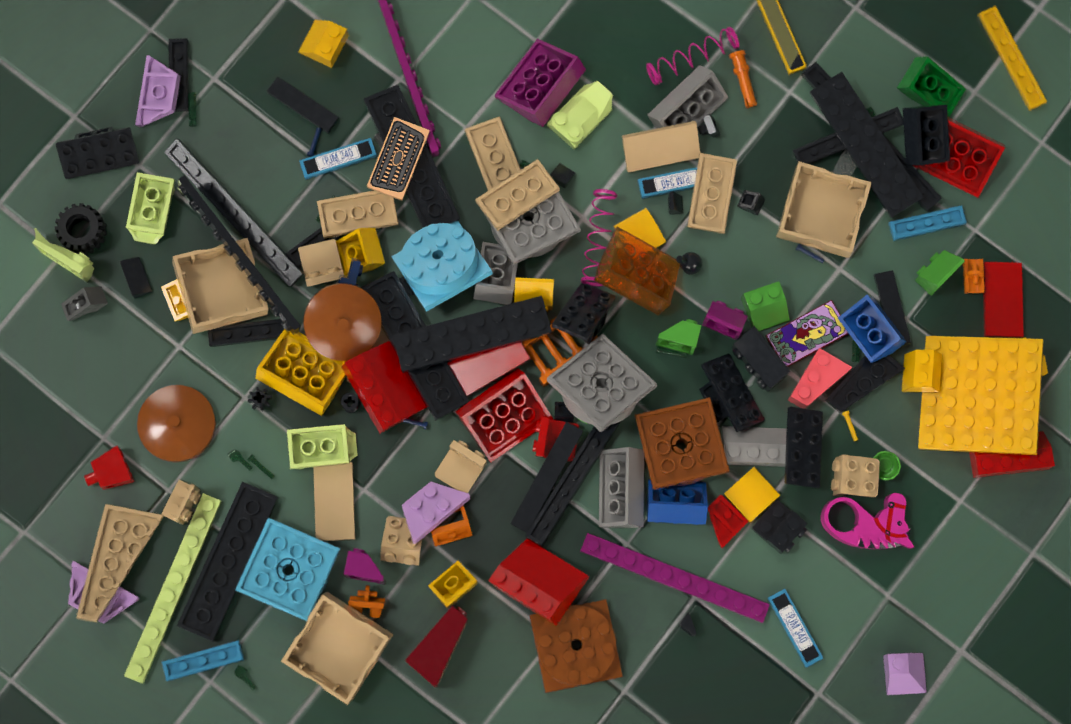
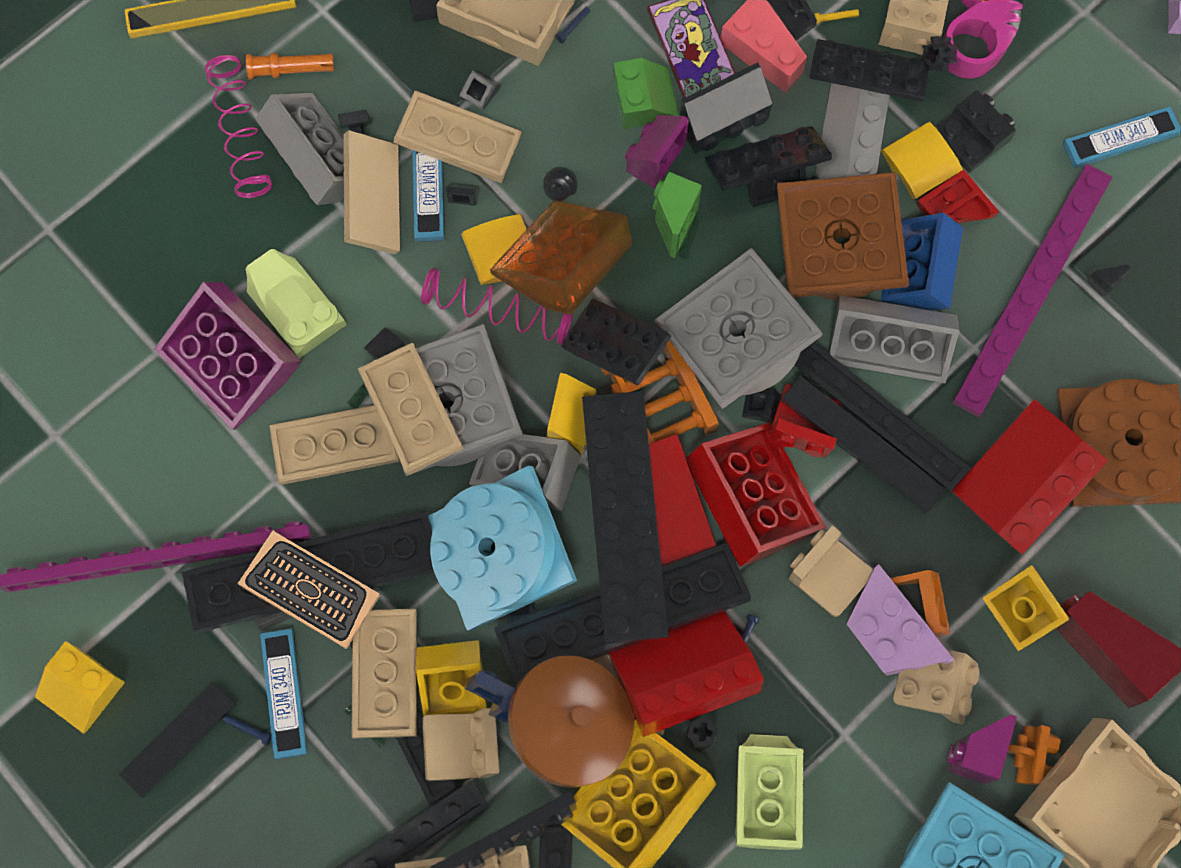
camera: 75 degrees left, 5 degrees down
tan tile [313,462,355,541] -> none
none -> black gear [921,36,959,72]

